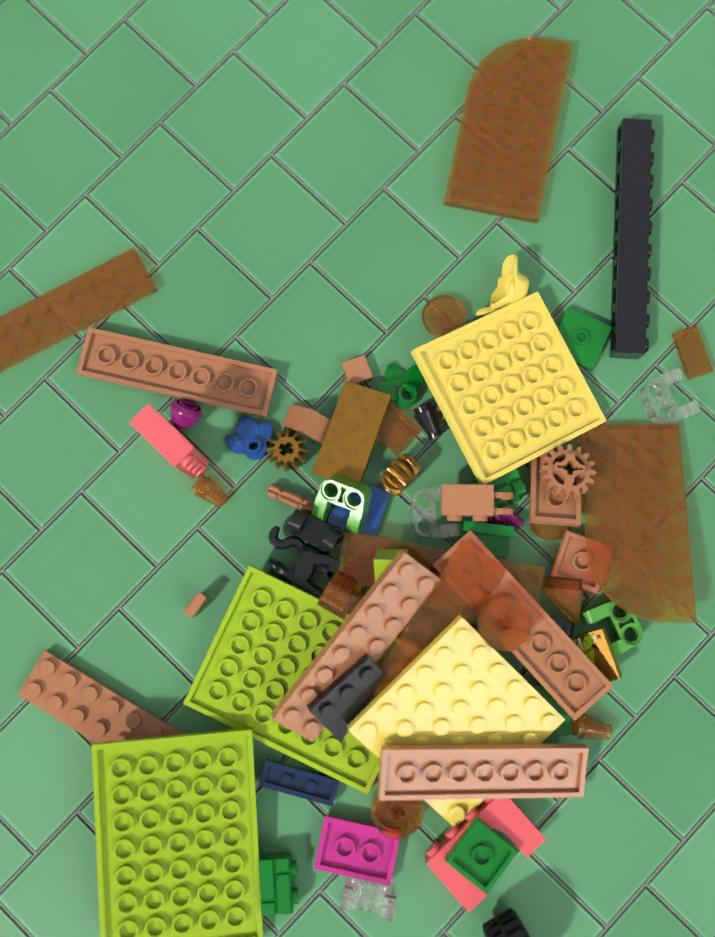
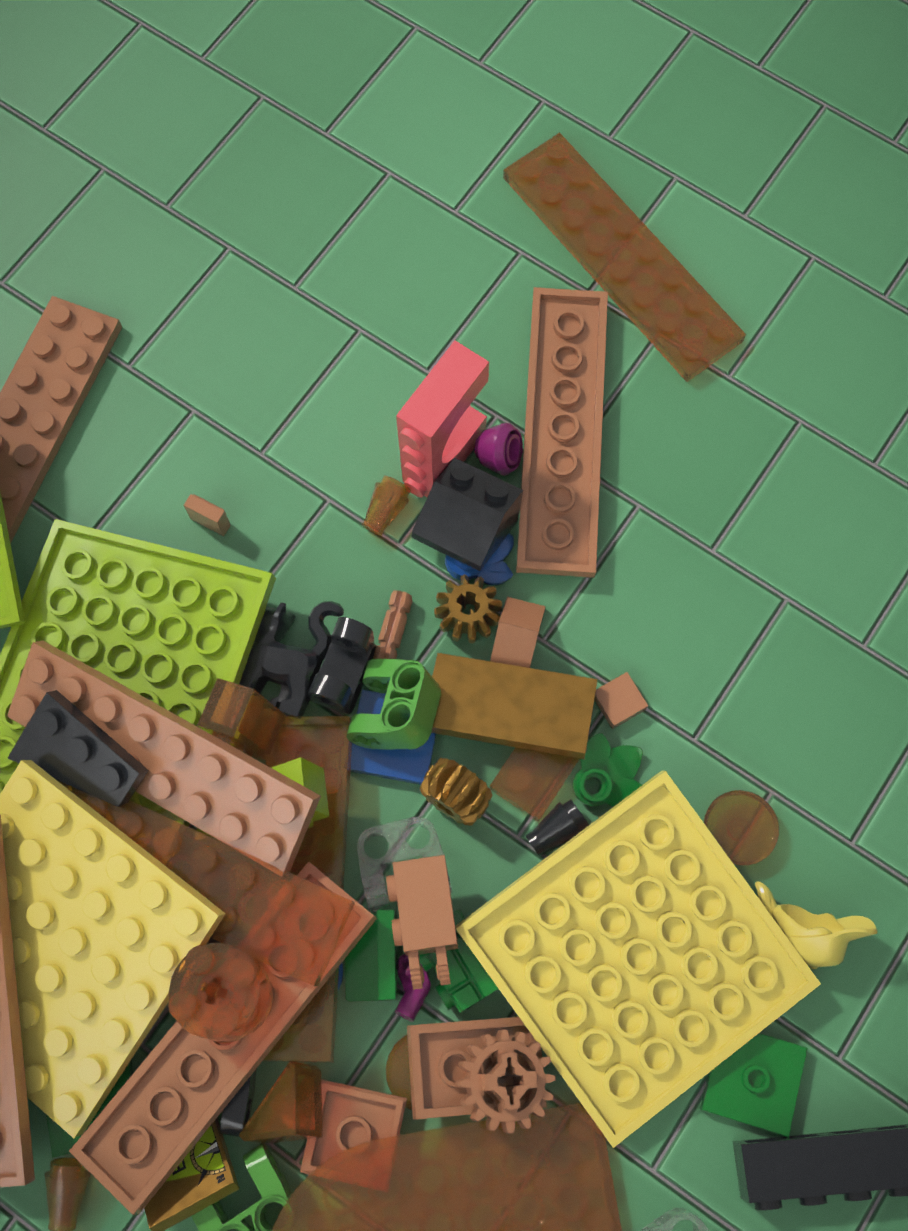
camera: 80 degrees right, 10 degrees down
none -> black slope [411,458,523,571]

